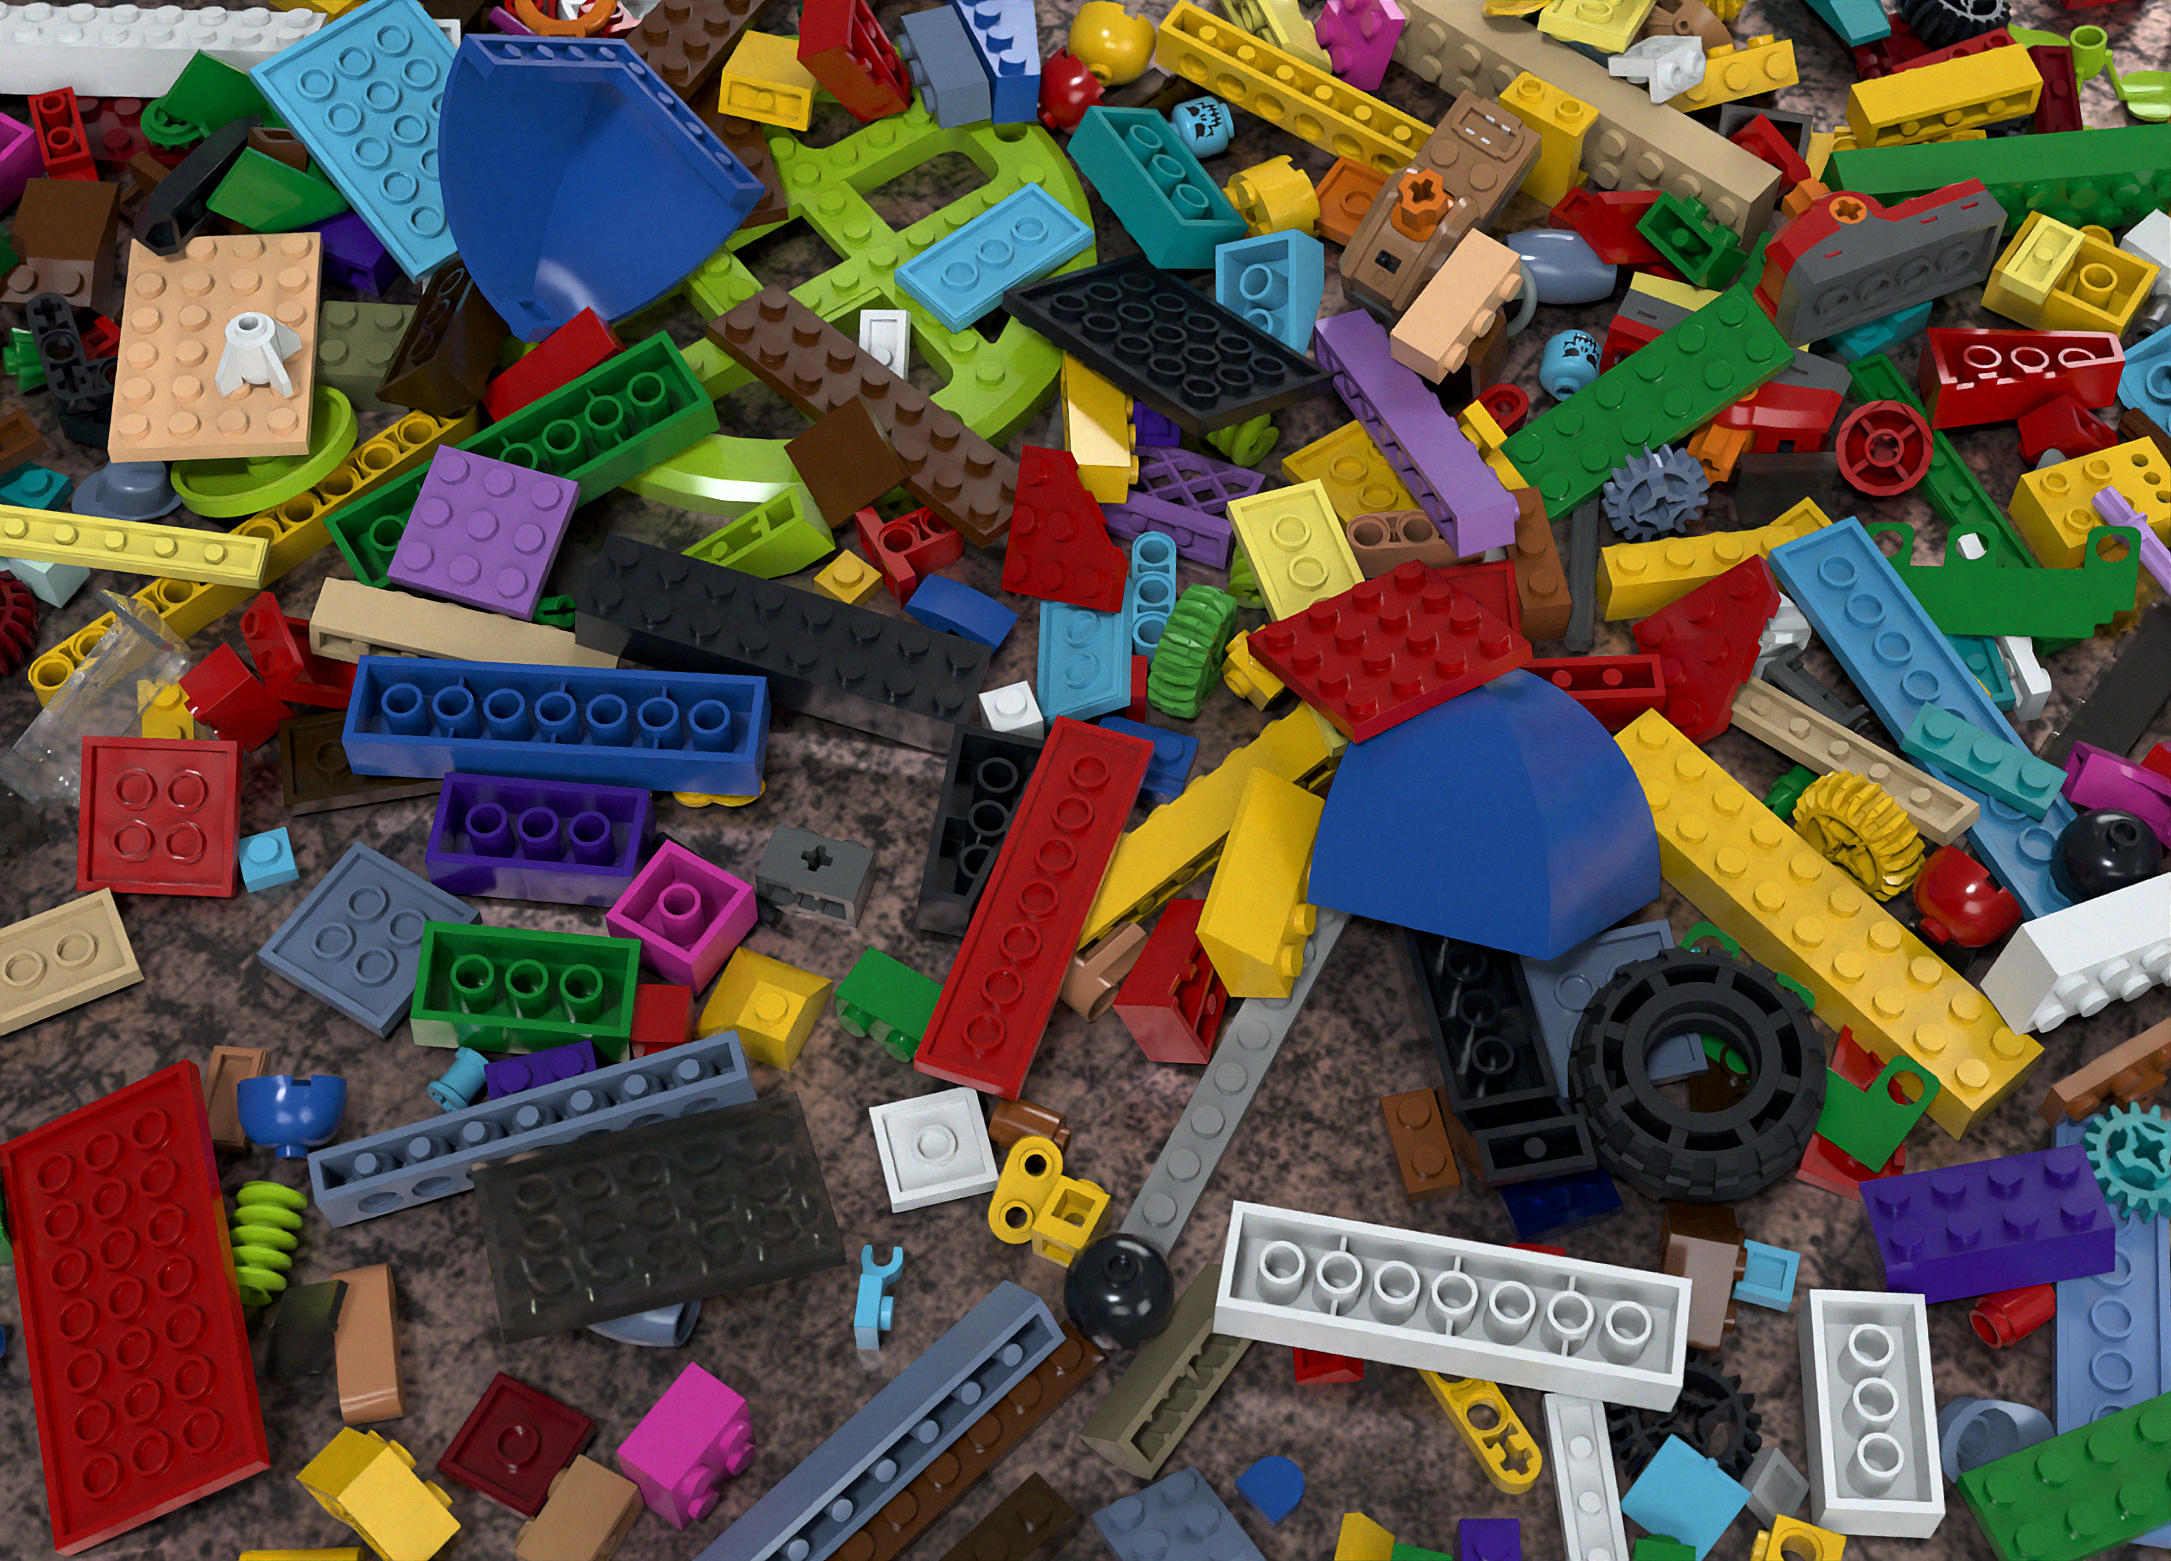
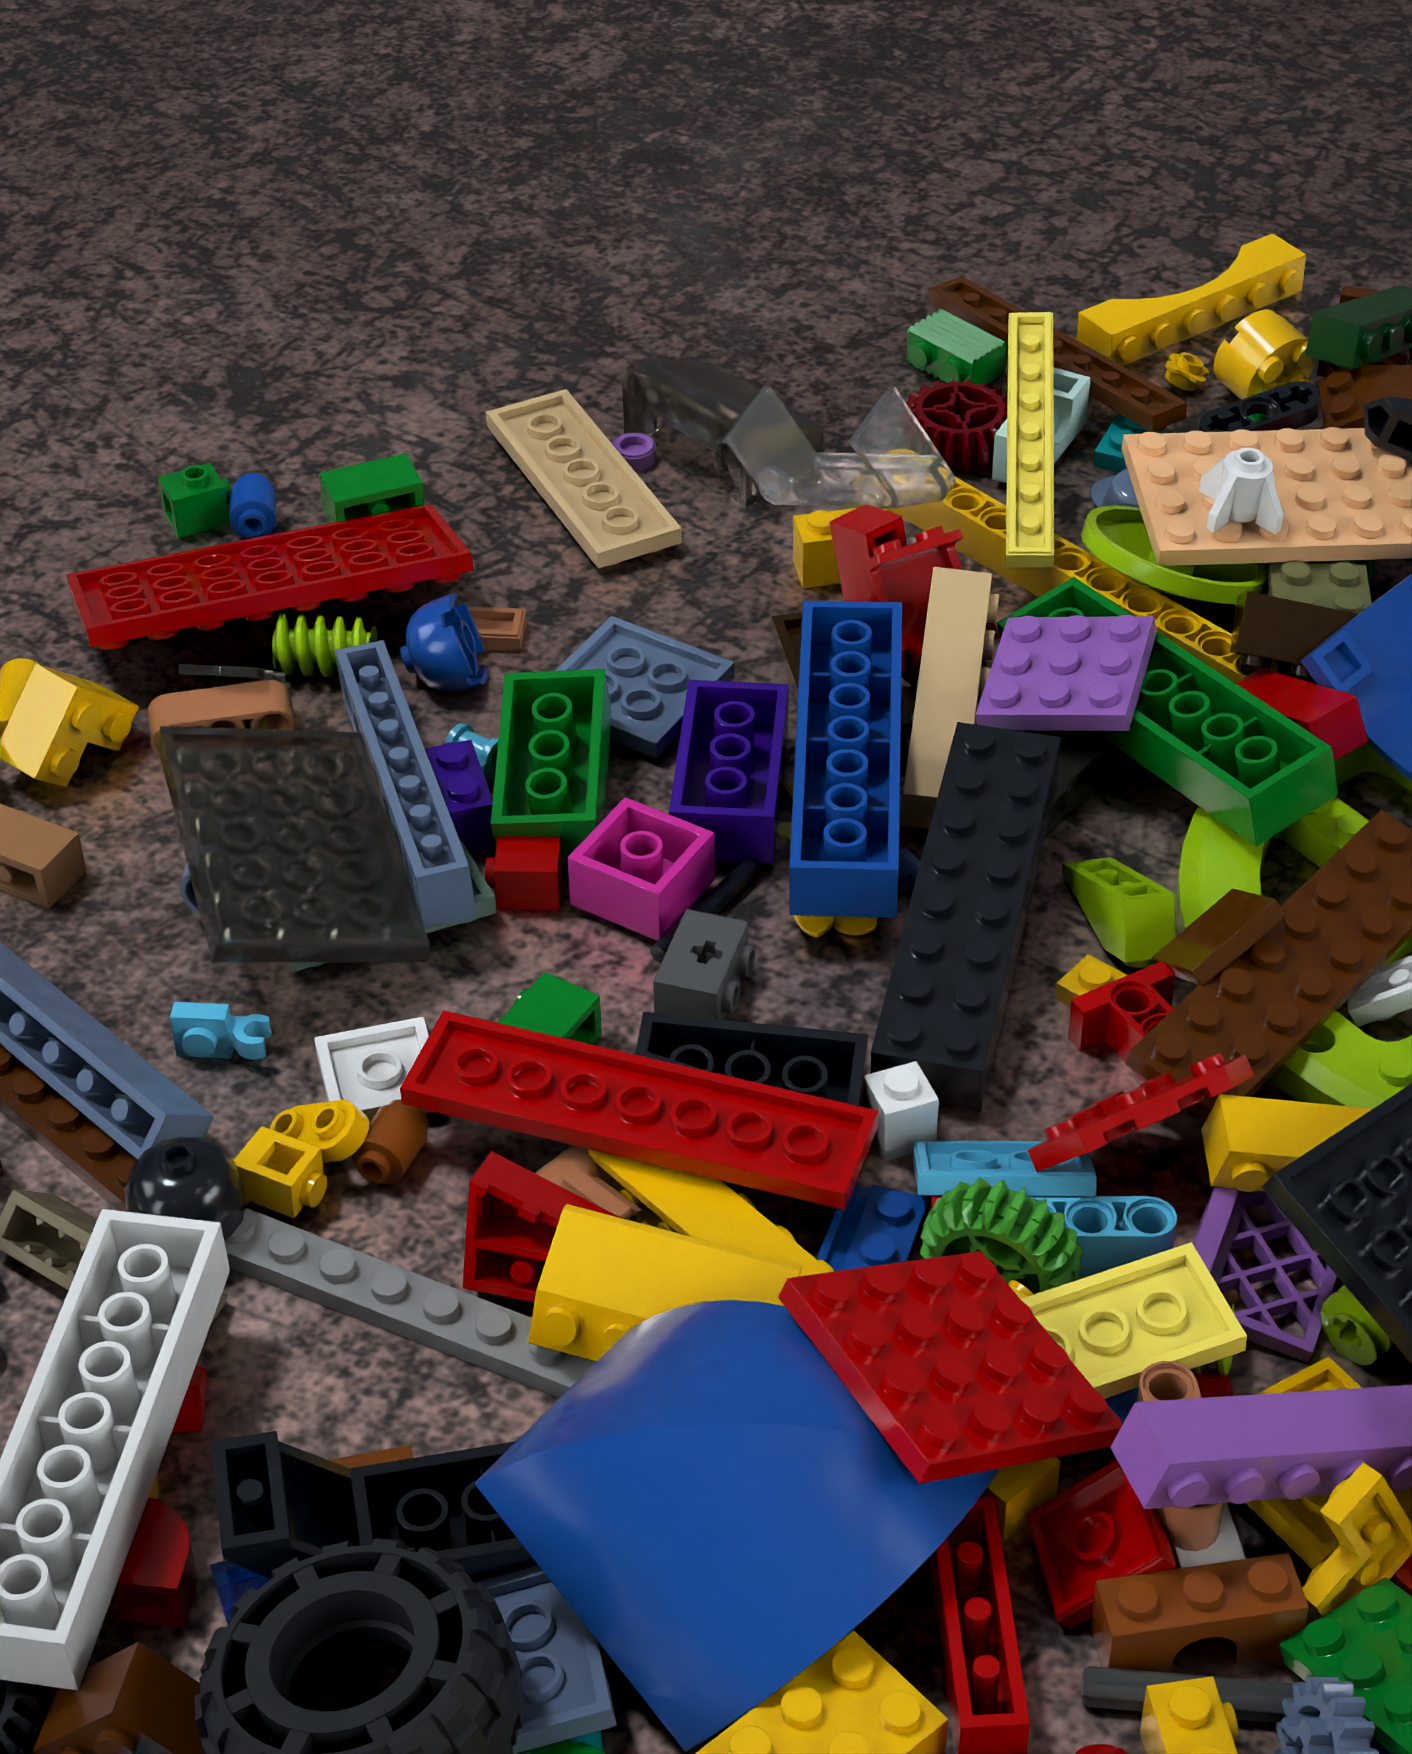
camera: 90 degrees right, 15 degrees down
red plate [76,735,243,897] -> none
medium azure plate [239,827,300,893] -> none
dark red plate [435,1370,598,1521] -> none
dark pink brick [616,1362,756,1532] -> none
yellow slope [692,946,834,1072] -> none
blue slope [903,574,1019,656] -> none

